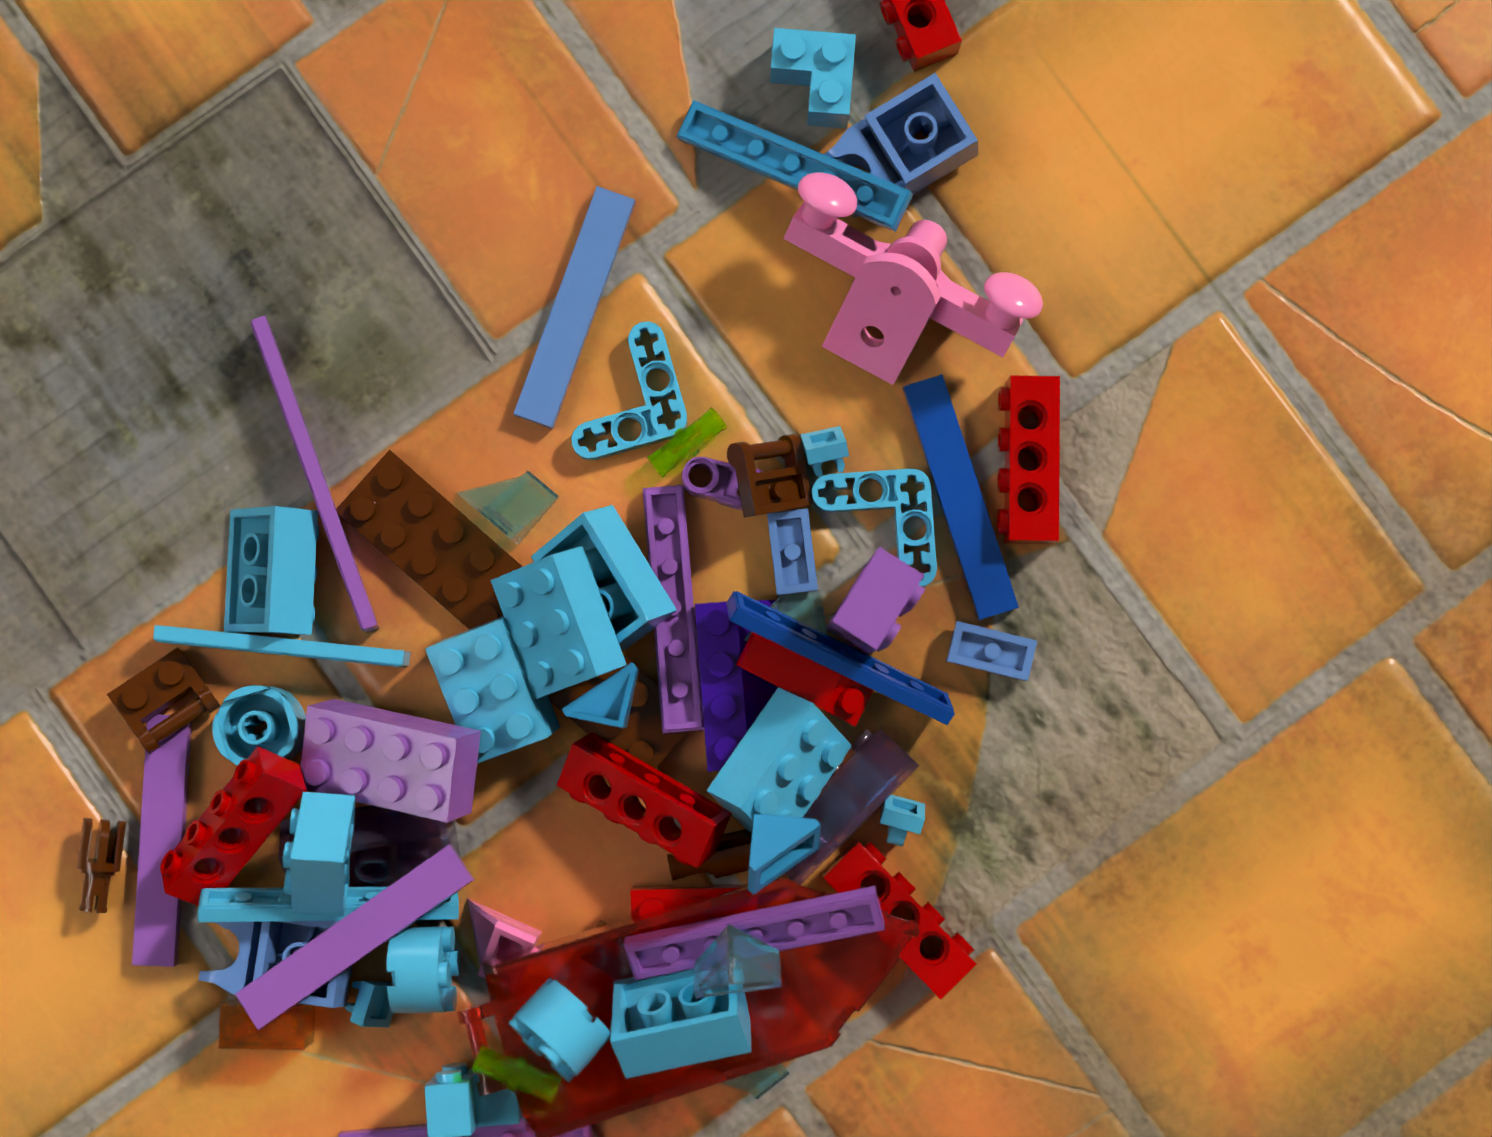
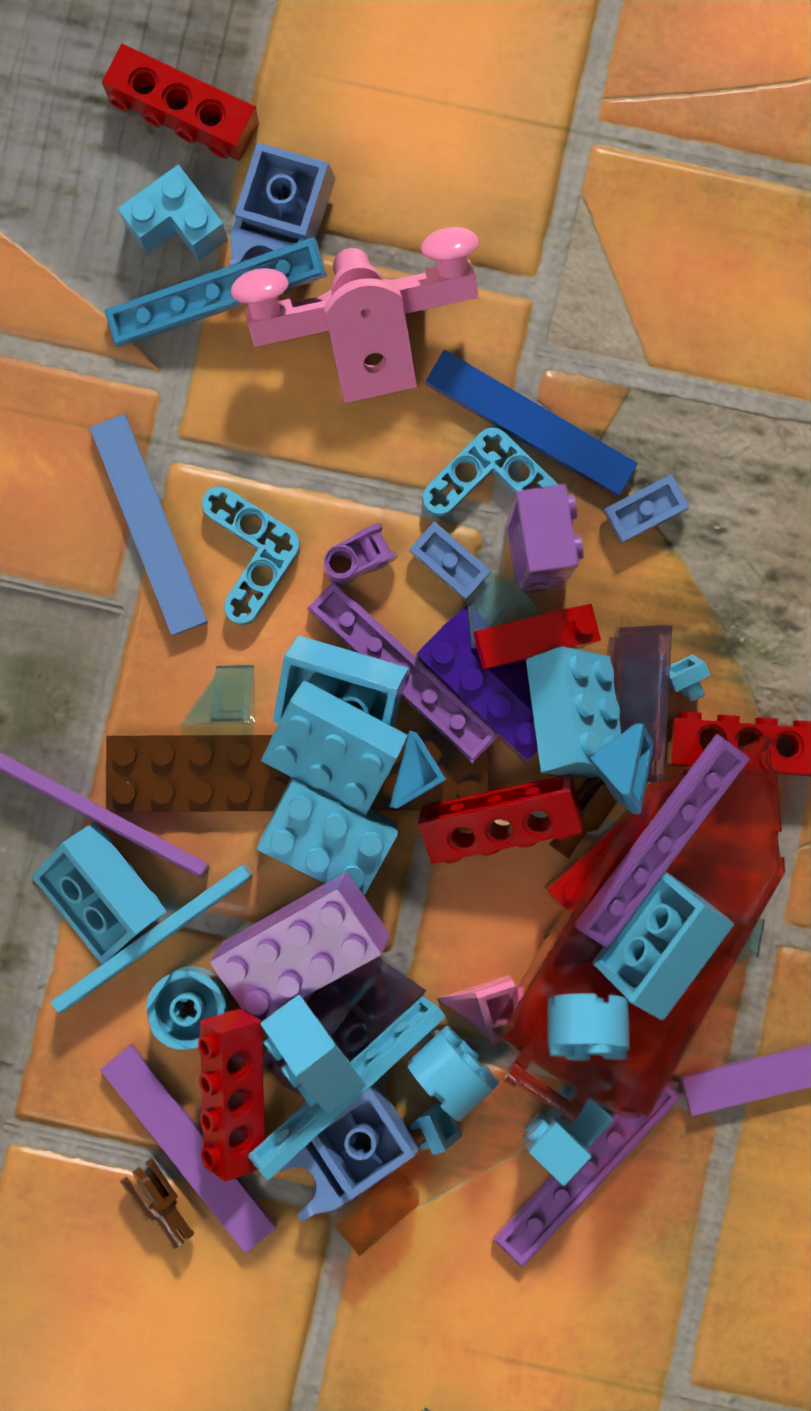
camera: 40 degrees left, 0 degrees up
reddish brown plate [107,647,221,755] -> none
medium lavender tile [235,845,475,1030] -> none
clear neon green pin [471,1045,562,1104] -> none
clear neon green pin [647,407,727,478] -> none
clear light blue slope [694,924,782,998] -> none
blue tile [726,591,955,725] -> none
reddish brown plate [727,434,813,518] -> none
medium azure tile [800,426,849,477] -> none
red brick [997,375,1060,545] -> none

